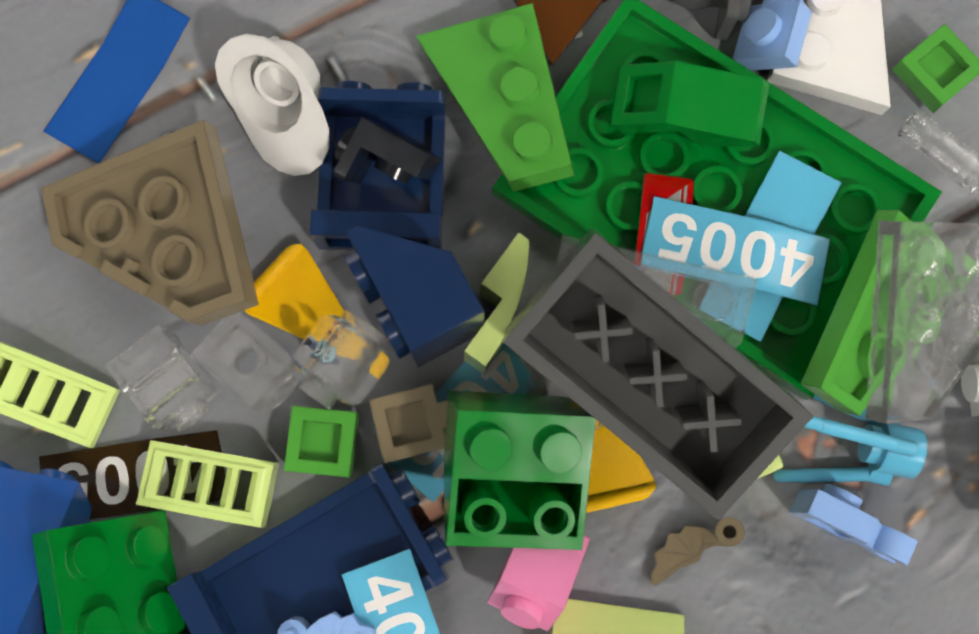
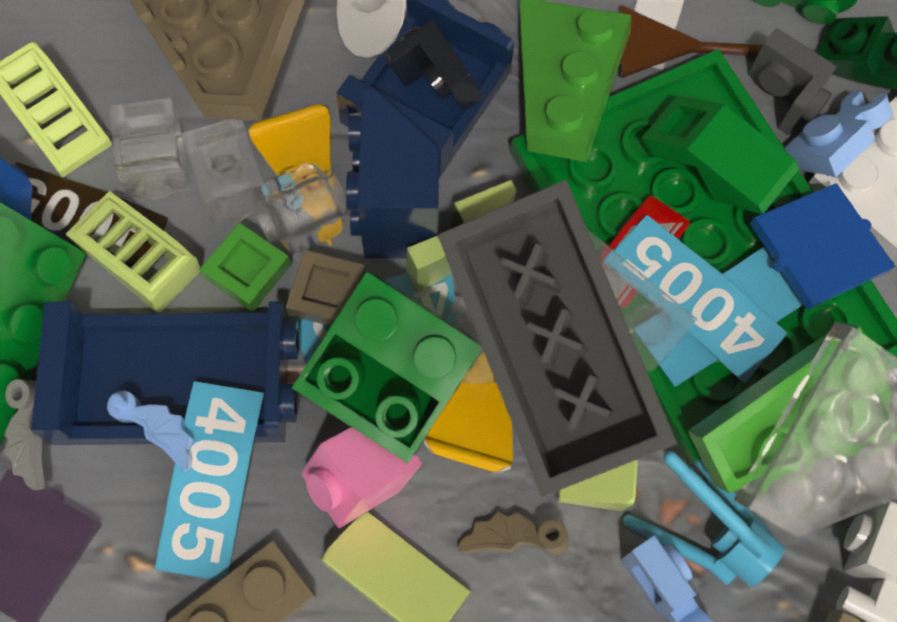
camera: 30 degrees right, 10 degrees down
none -> blue piece [749,183,896,310]

